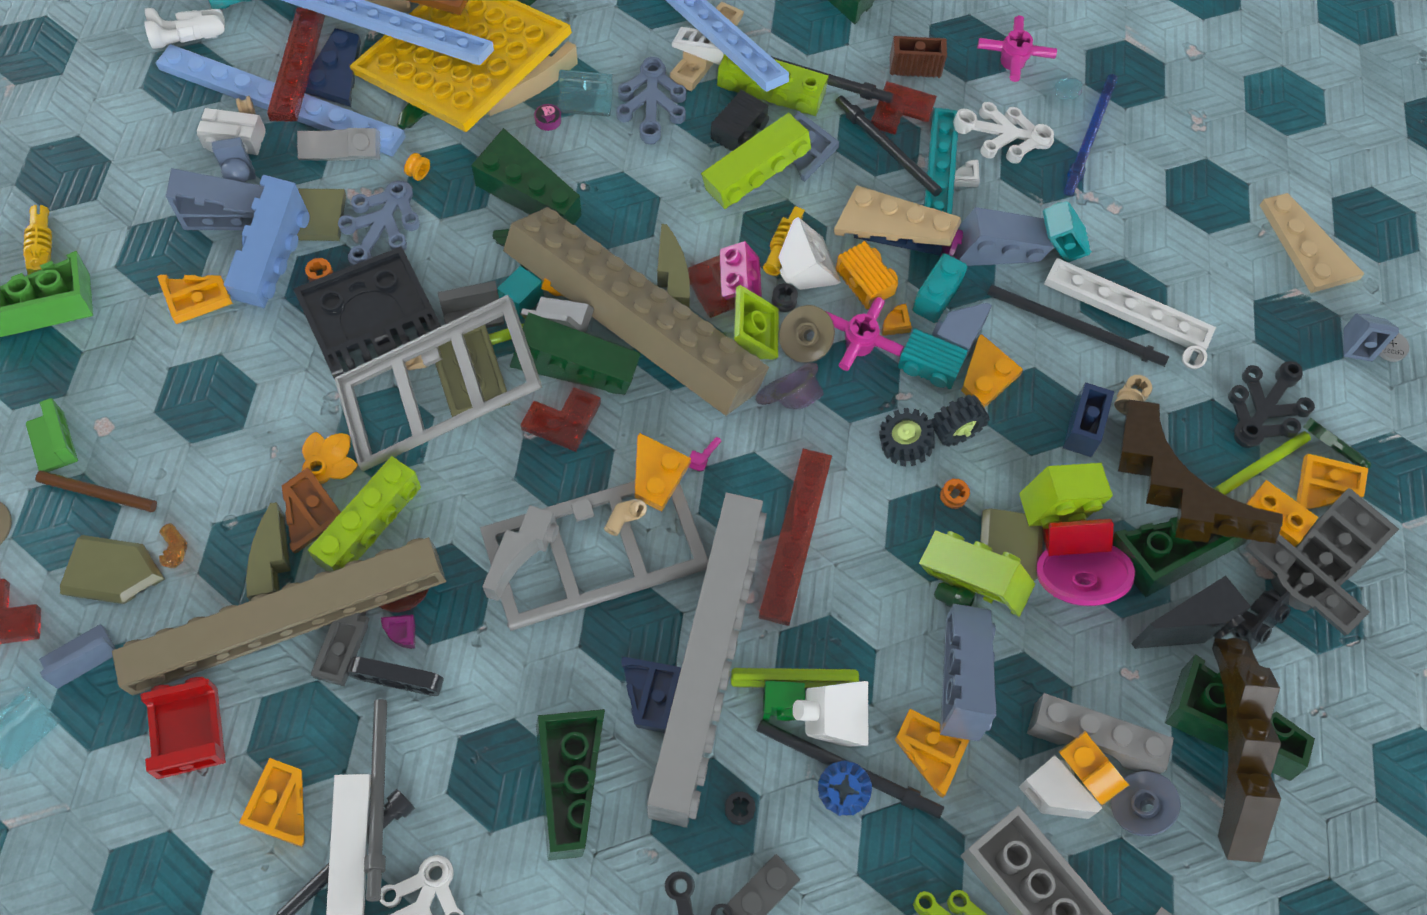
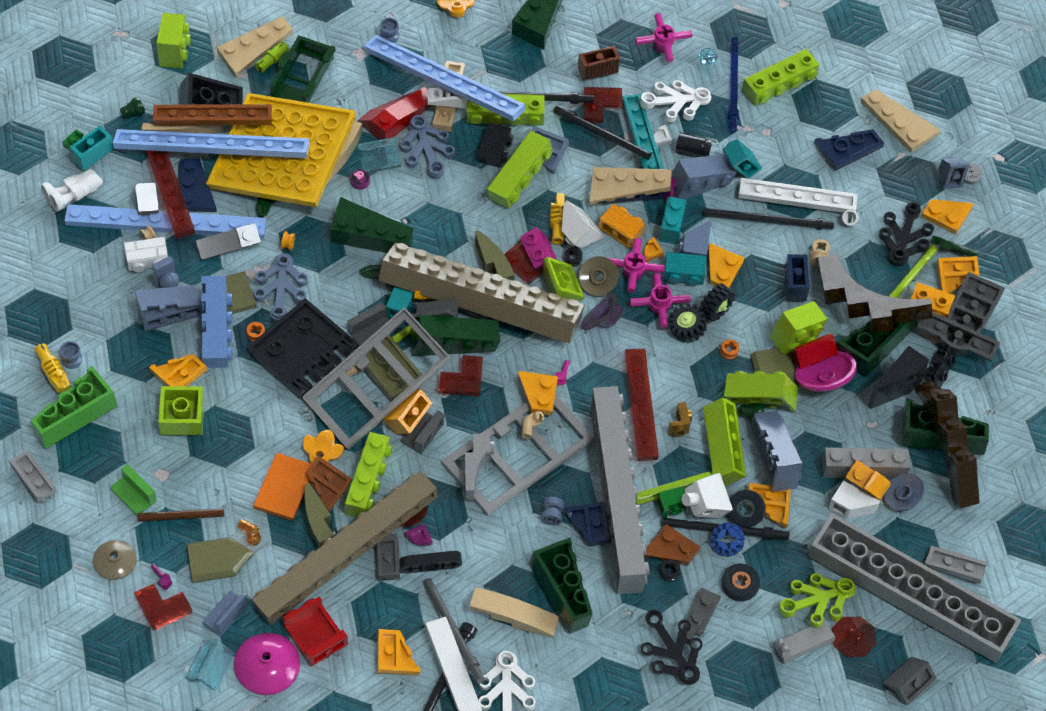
camera: 20 degrees left, 5 degrees down
none -> sand blue wheel [59,341,82,369]
none -> slope [134,182,159,215]
none -> magenta hand [151,564,173,591]
none -> lime brick [158,386,205,435]
none -> dark pink dish [234,633,300,695]
none -> orange tile [253,453,312,521]
none -> red wedge [357,87,438,145]
none -> light orange brick [383,389,433,434]
none -> dark grey panel [401,410,445,454]
none -> tan slope [470,587,559,638]
none -> sand blue wheel [541,497,565,526]
none -> dark pink bar [630,273,691,328]
none -> dark orange wing [644,524,701,566]
none -> pearl gold bracket [668,402,692,436]
none -> black piece [675,132,712,157]
none -> lime brick [703,397,746,486]
none -> black bush [721,563,760,602]
none -> black bush [729,490,766,527]
none -> lime brick [742,48,820,106]
none -> dark blue wing [814,129,884,170]
none -> light orange wing [921,199,974,235]

